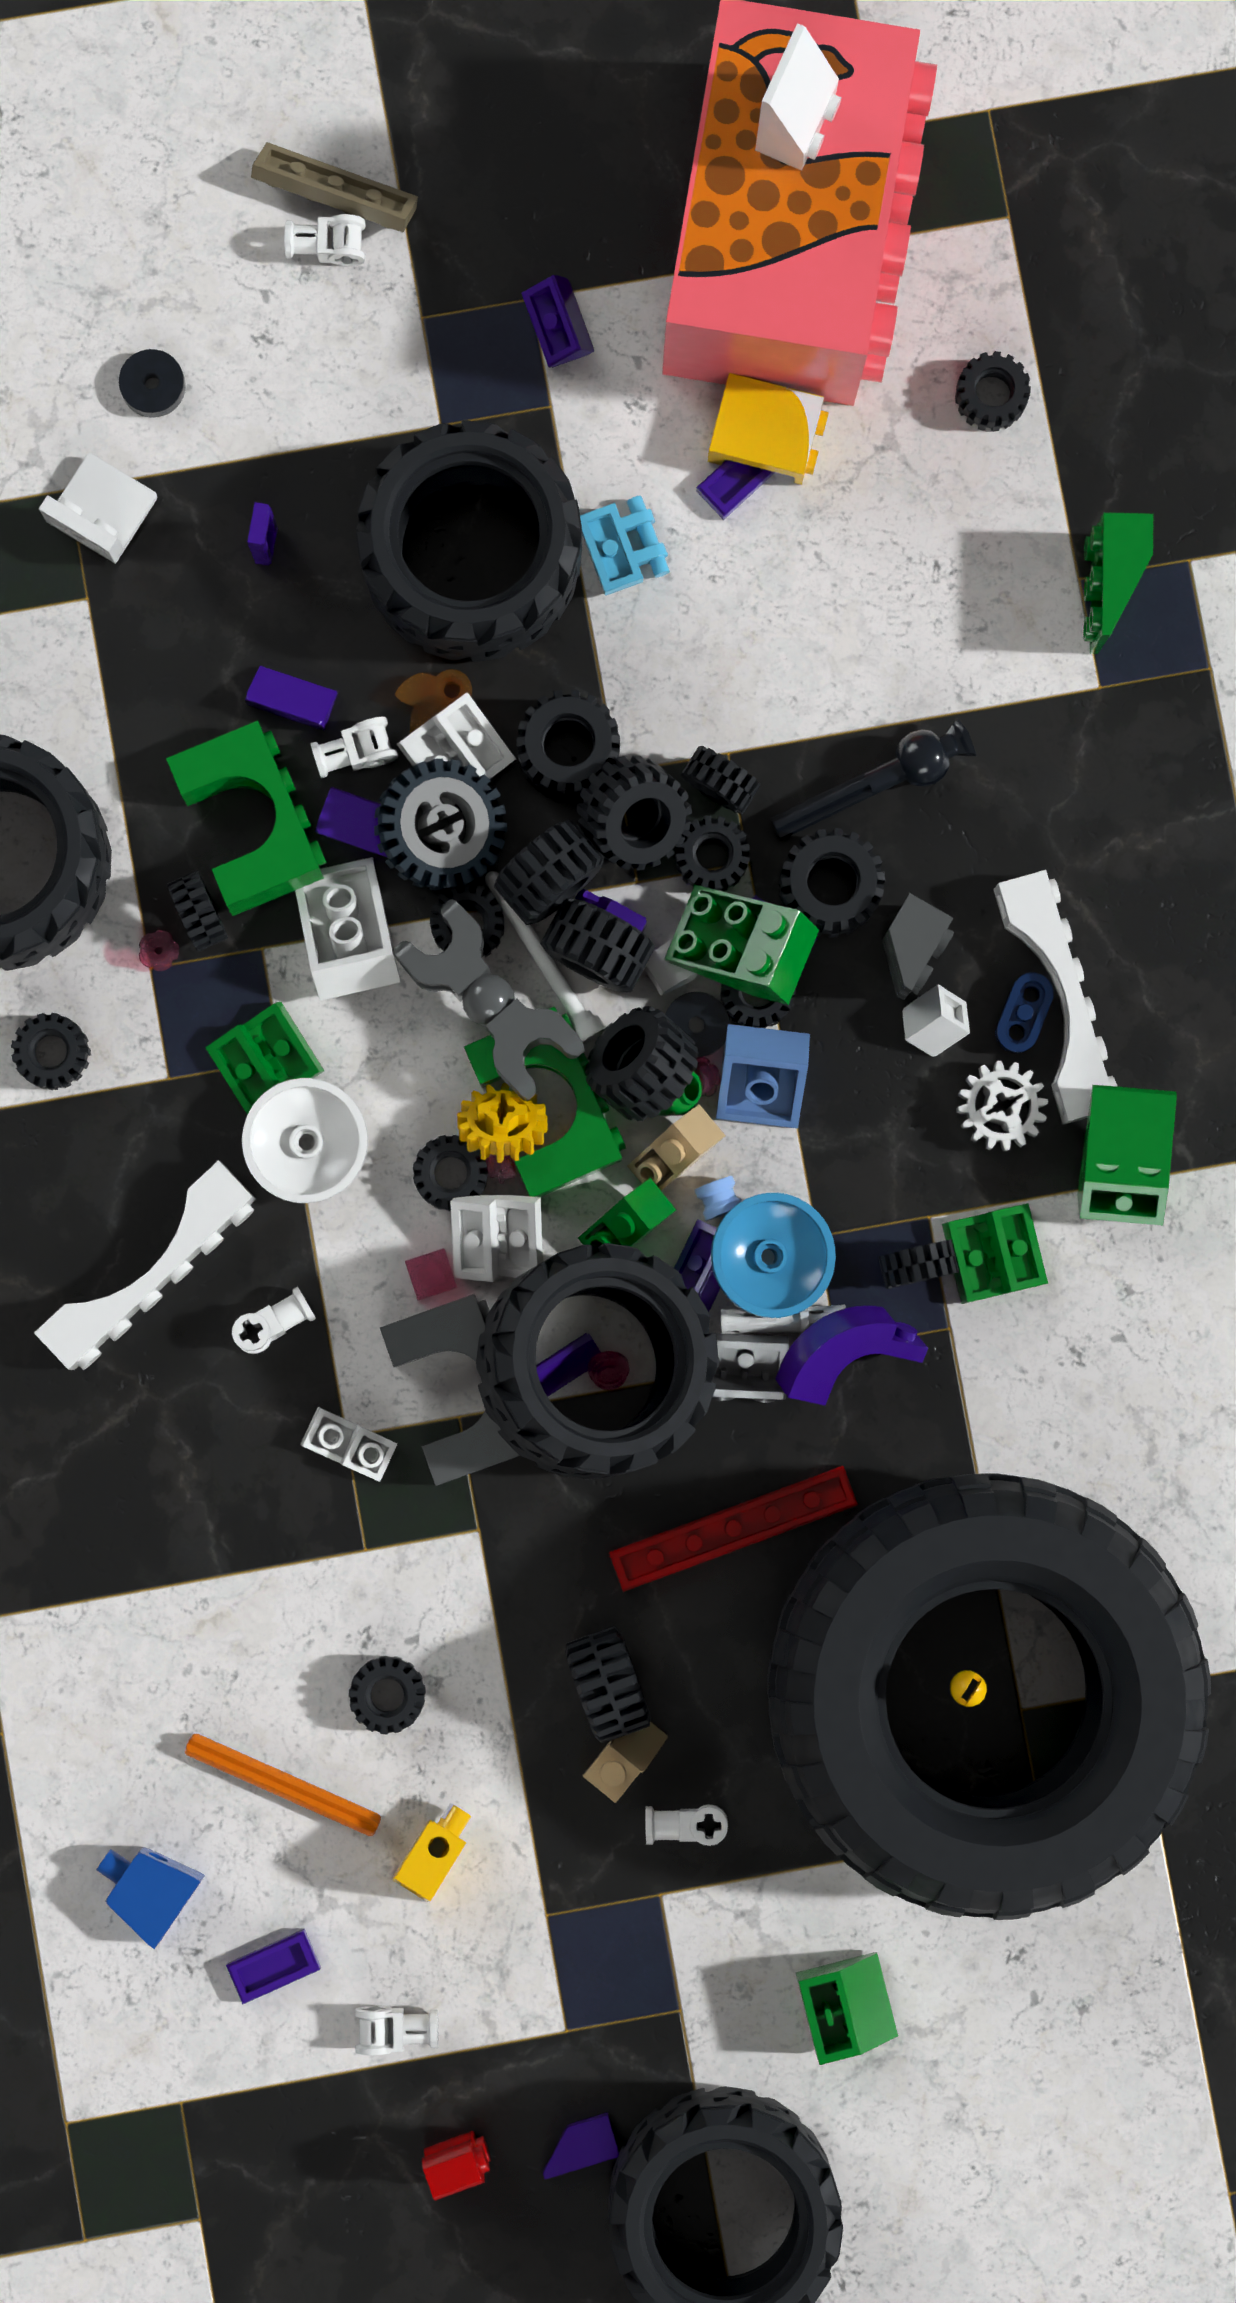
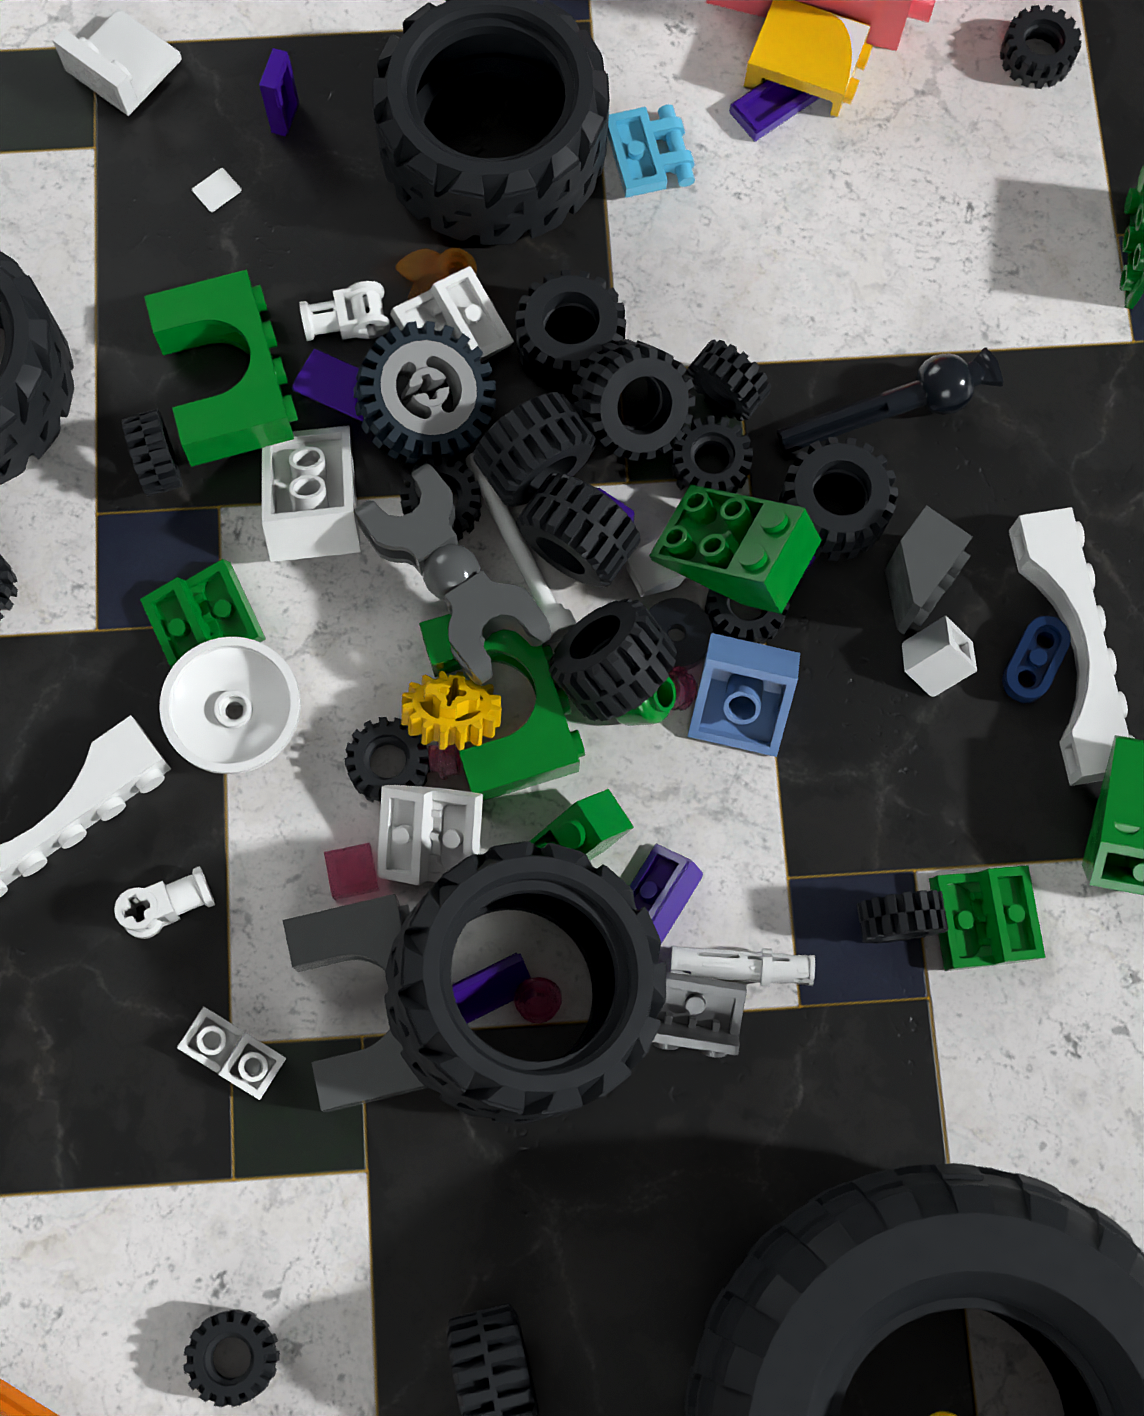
camera: 10 degrees right, 10 degrees down
clear pink plate [139,930,179,971] -> none
dark purple slope [245,666,338,731] -> none
red tile [609,1465,858,1592] -> none
tan slope [627,1104,726,1191] -> none
light blue wheel [694,1175,742,1221] -> none
dark azure dish [711,1193,836,1318] -> none
dark purple arch [775,1306,928,1406] -> none
white gear [956,1061,1048,1151] -> none
none -> white sticker [192,168,241,212]

